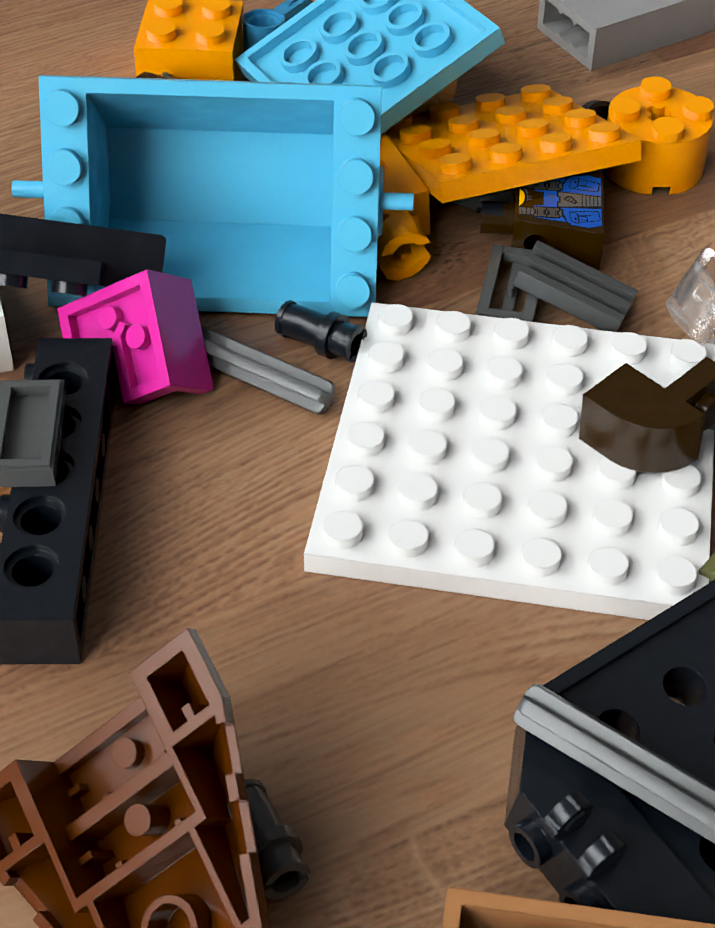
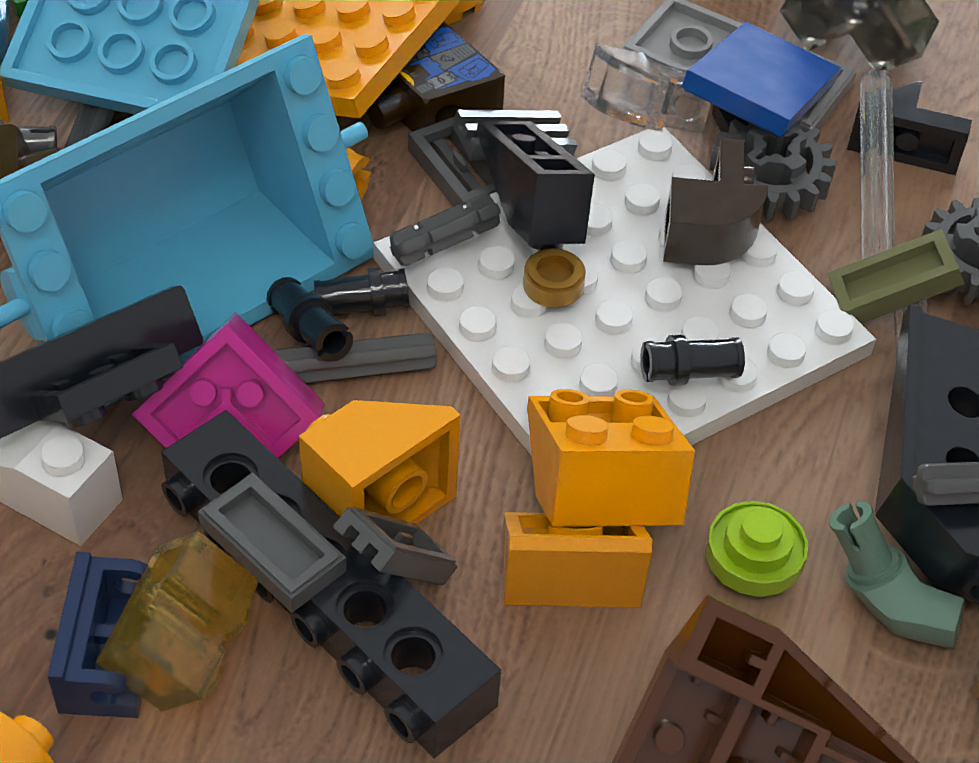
camera: 45 degrees left, 5 degrees up
none -> black pin [266,277,353,362]
none -> light orange slope [299,400,461,525]
none -> dark grey tile [333,507,458,585]
none -> dark grey axle [389,194,501,266]
none -> black slope [476,120,595,250]
none -> light orange slope [503,512,653,608]
none -> pearl gold tile [523,248,586,308]
none -> light orange slope [527,389,695,527]
none -> black pin [640,334,745,386]
none -> lime plate [705,501,808,597]
none -> sand green arm [829,501,965,649]

